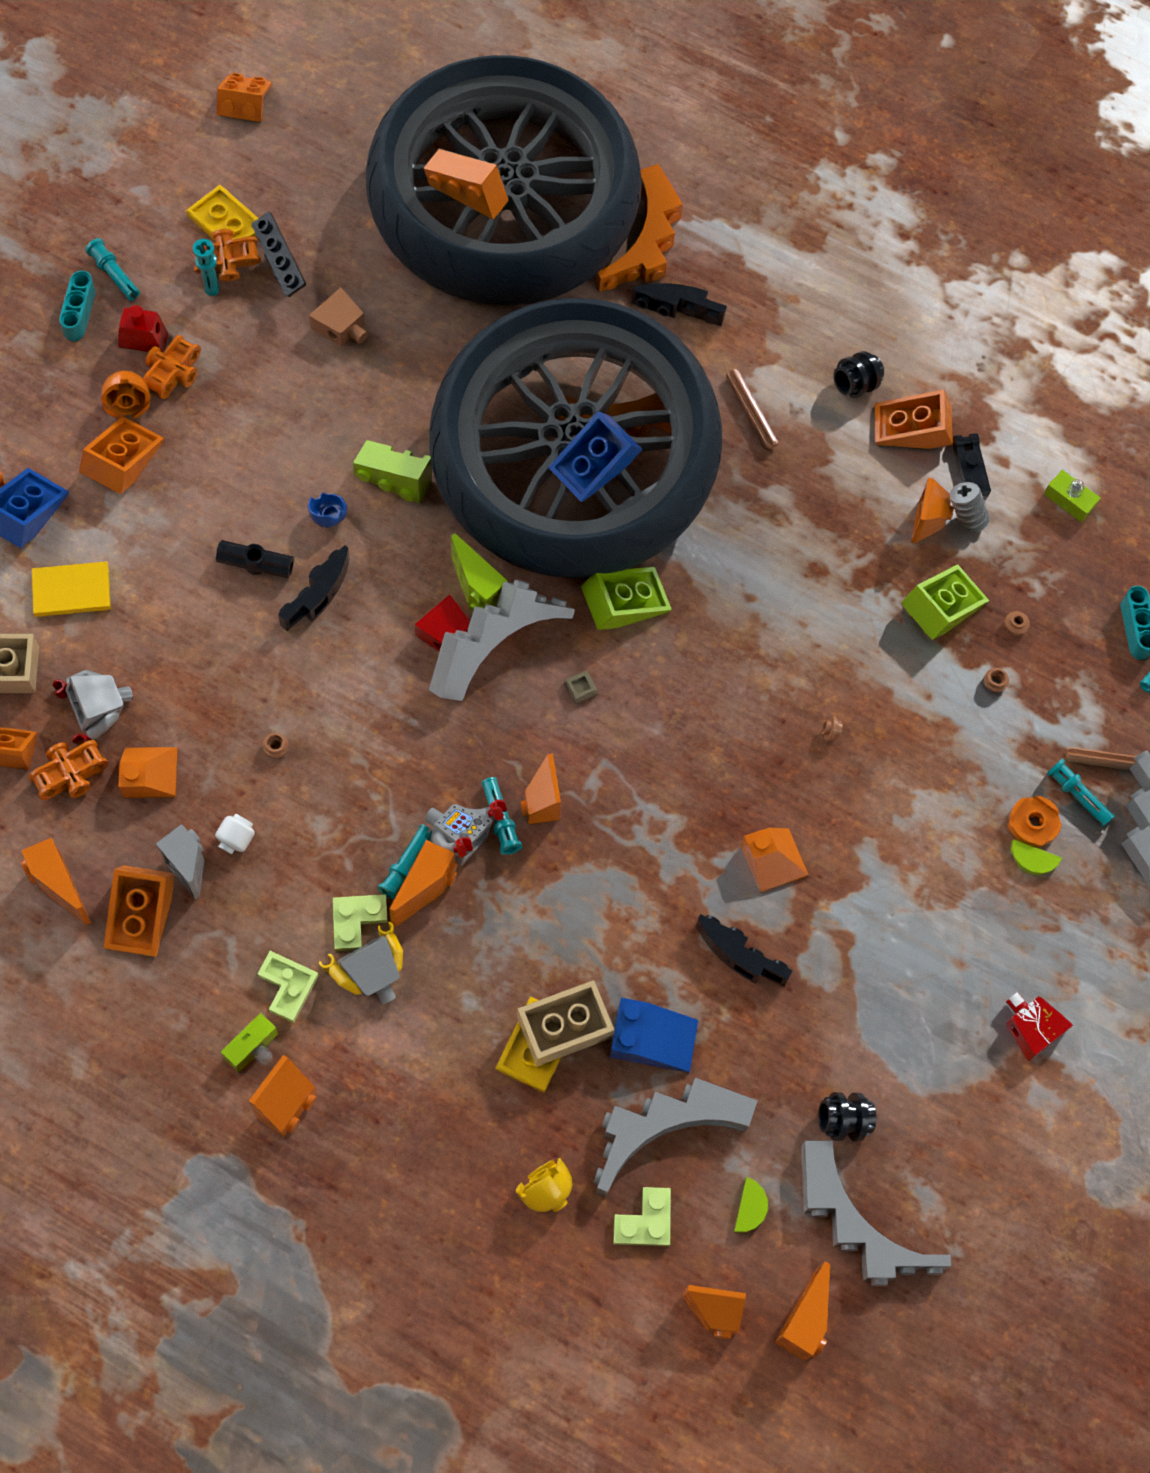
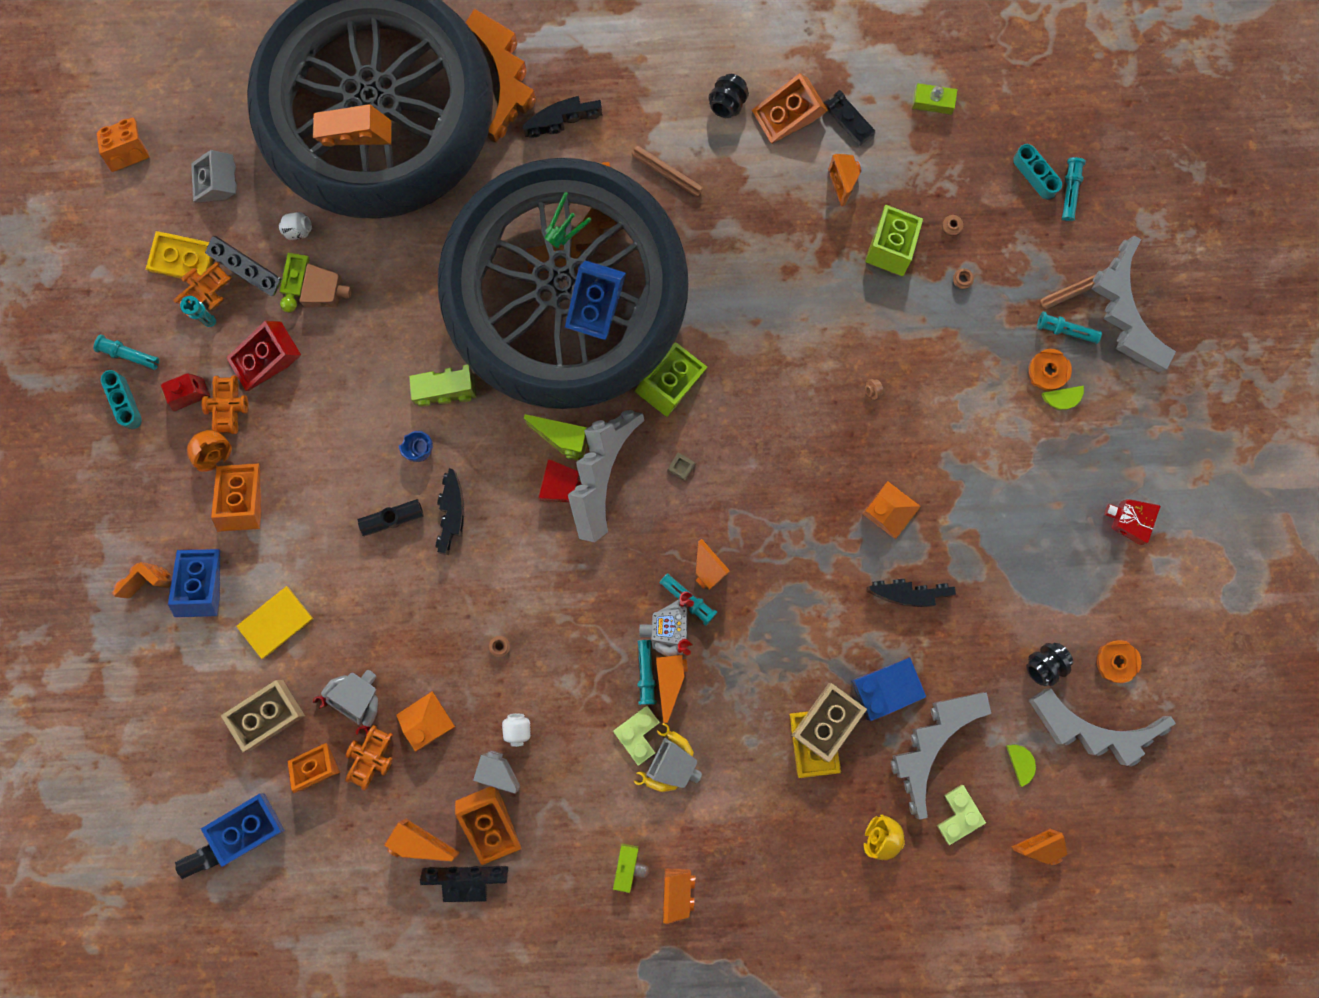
camera: 25 degrees left, 15 degrees up
yellowish green plate [257,951,319,1023] -> none
orange slope [775,1261,830,1361] -> none
light grey piece [949,482,990,533] -> none
none -> light grey slope [191,150,237,203]
none -> red slope [226,321,301,391]
none -> white head [279,212,312,240]
none -> lime plate [280,253,310,313]
none -> black bracket [420,866,509,902]
none -> green plant [544,192,592,248]
none -> orange plate [1096,640,1142,683]

